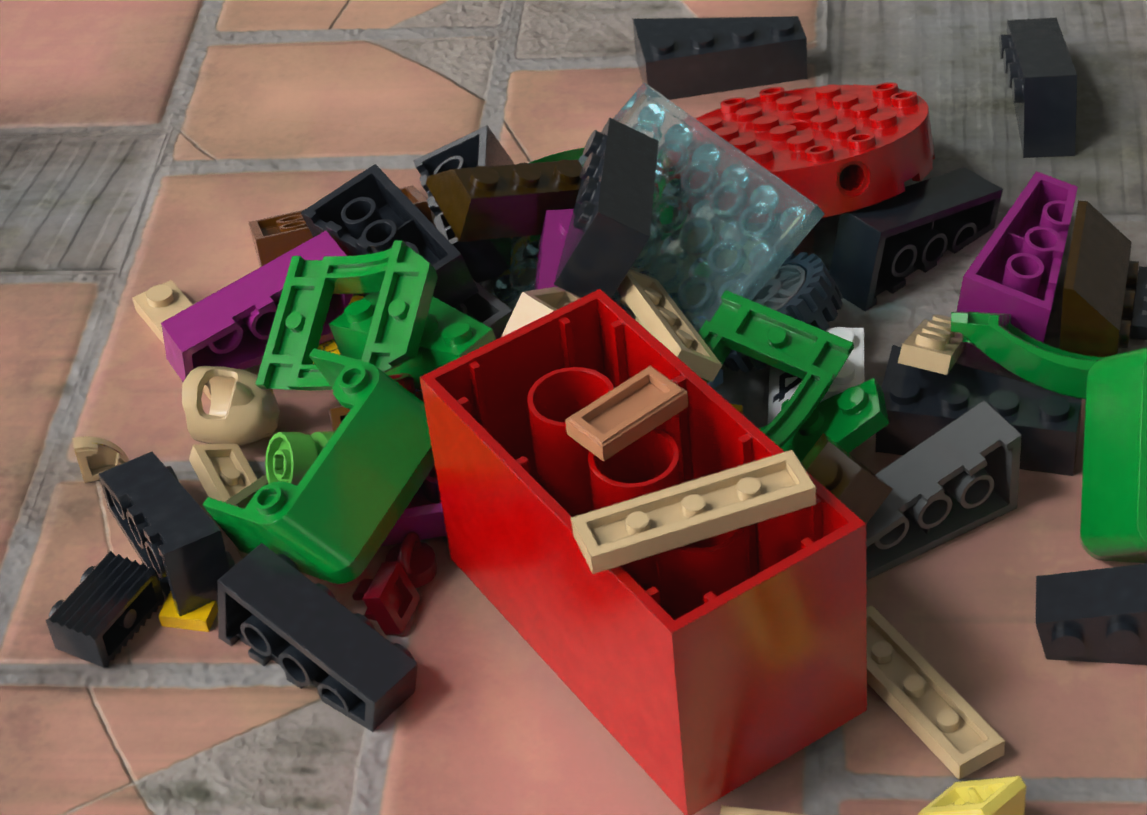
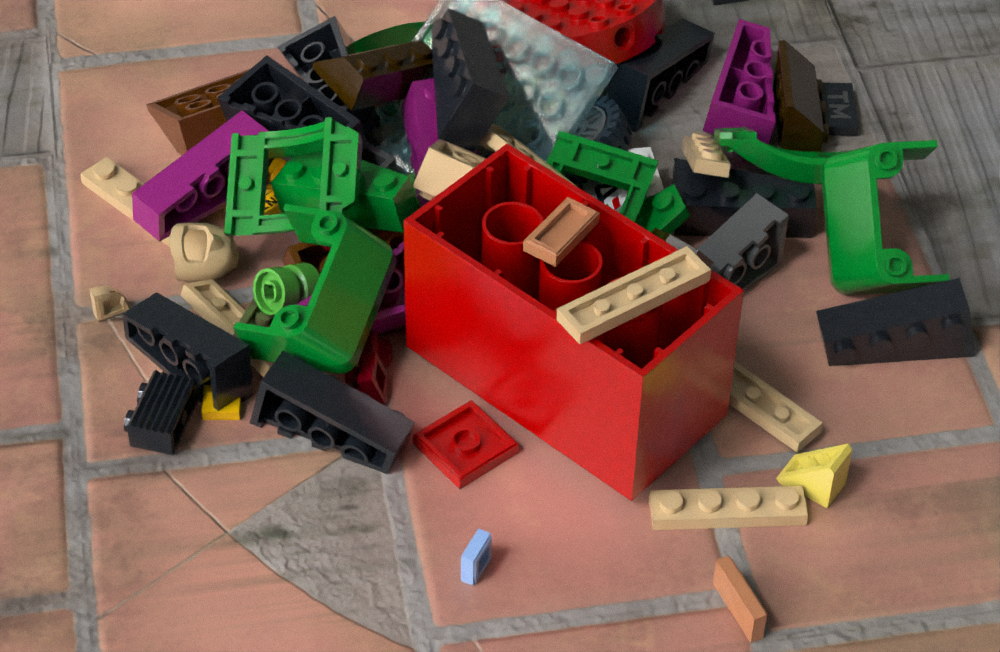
camera: 20 degrees left, 5 degrees up
none -> red tile [413,400,519,489]

